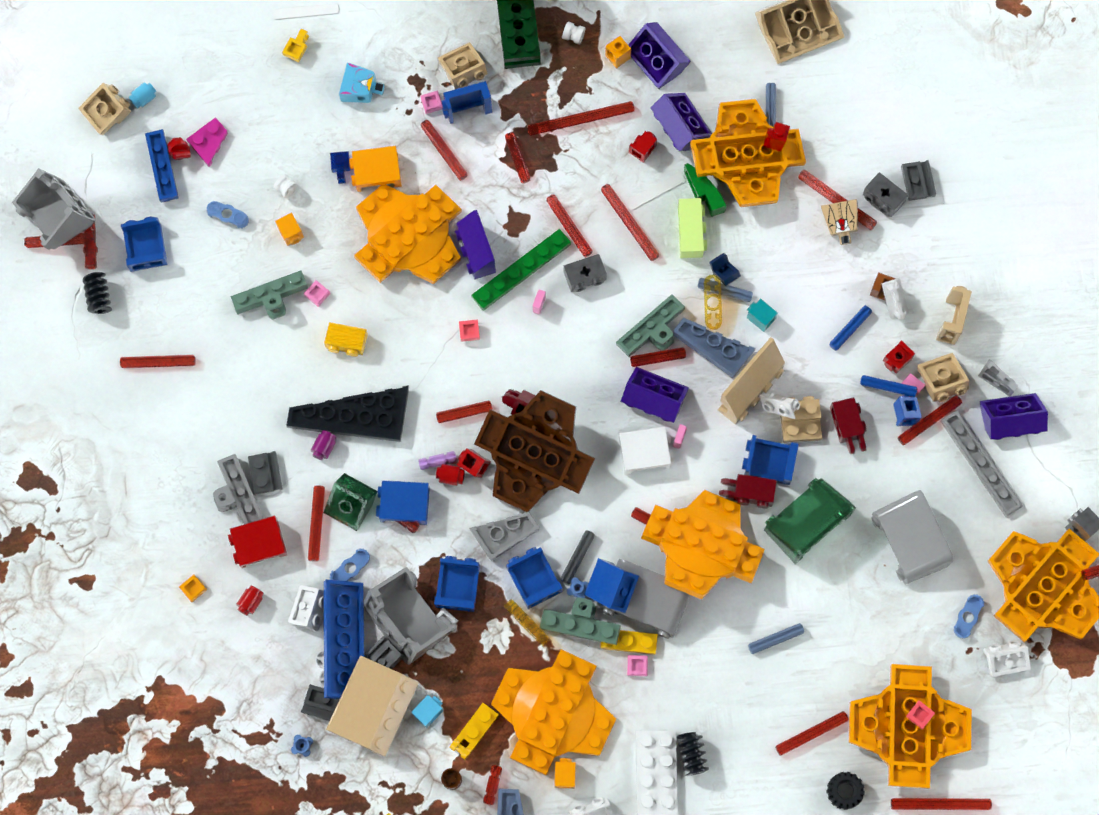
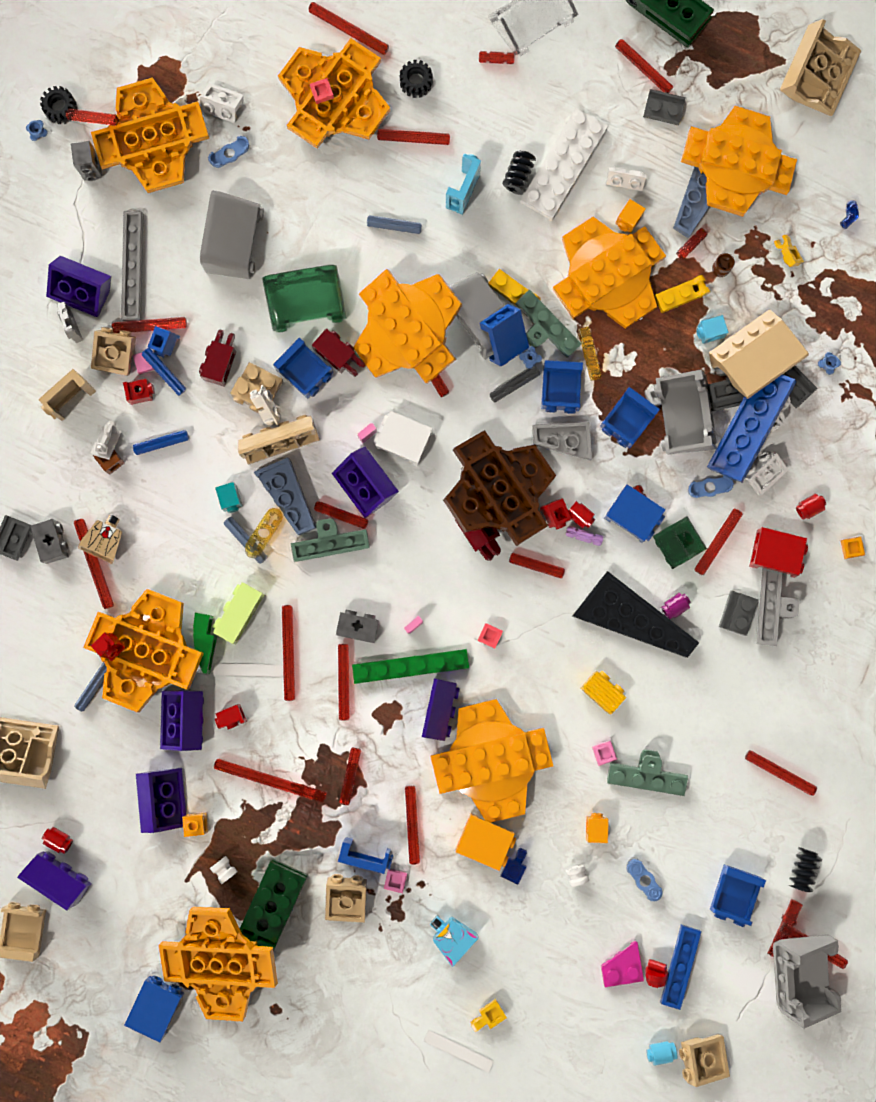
camera: 150 degrees left, 10 degrees up
bright pink tile [627,655,648,676] -> none
dark blue bracket [709,253,741,286] -> none
none -> medium azure panel [446,154,481,215]

